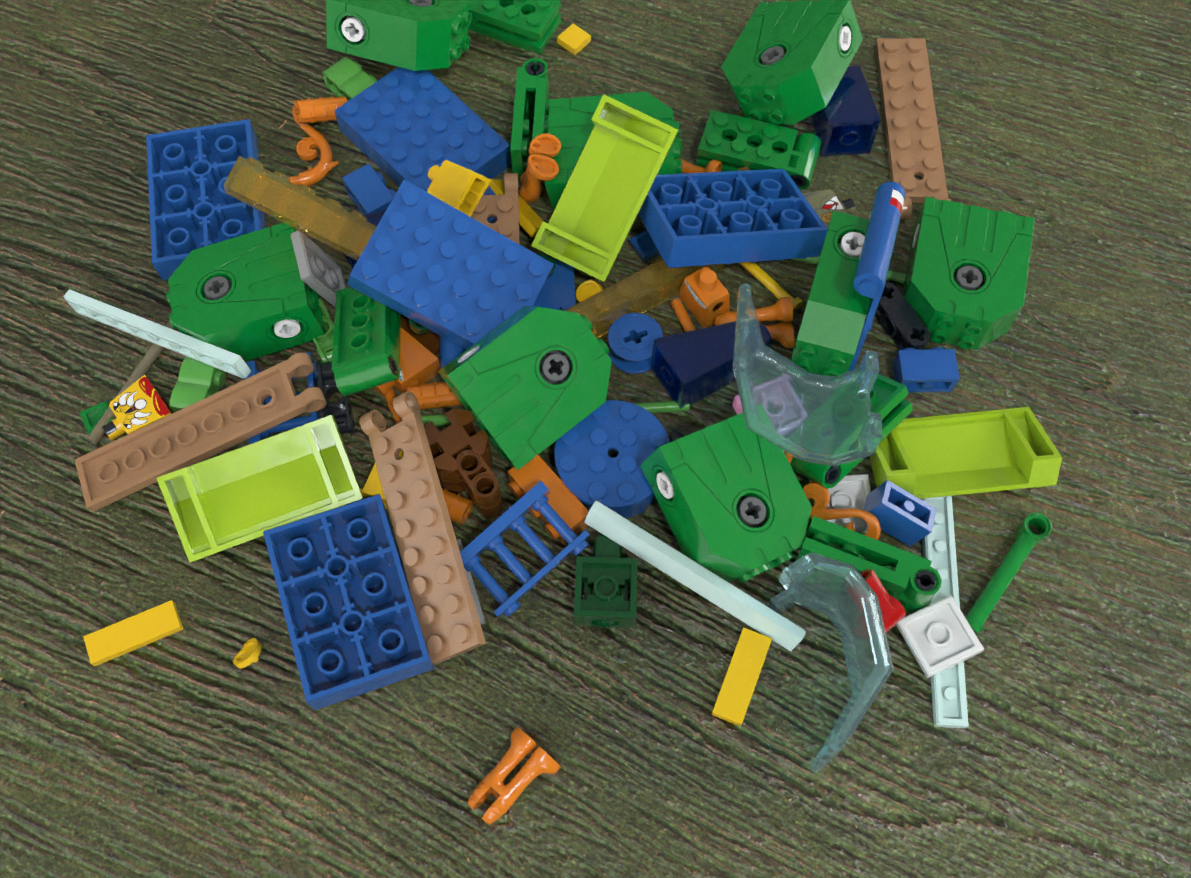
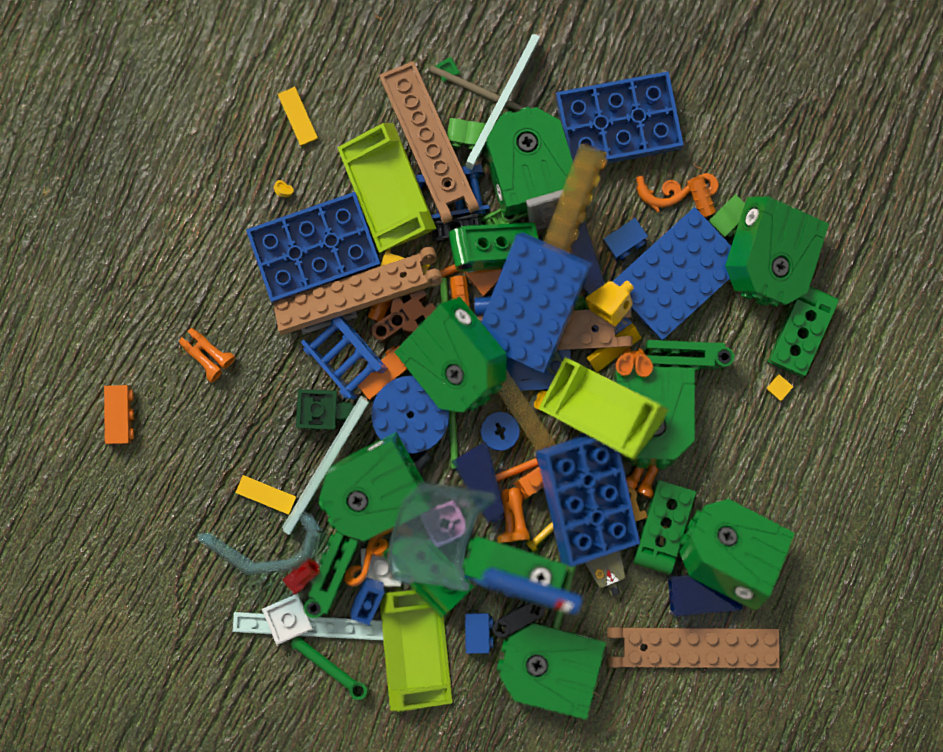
camera: 85 degrees right, 20 degrees up
torso [102,375,172,441] -> none

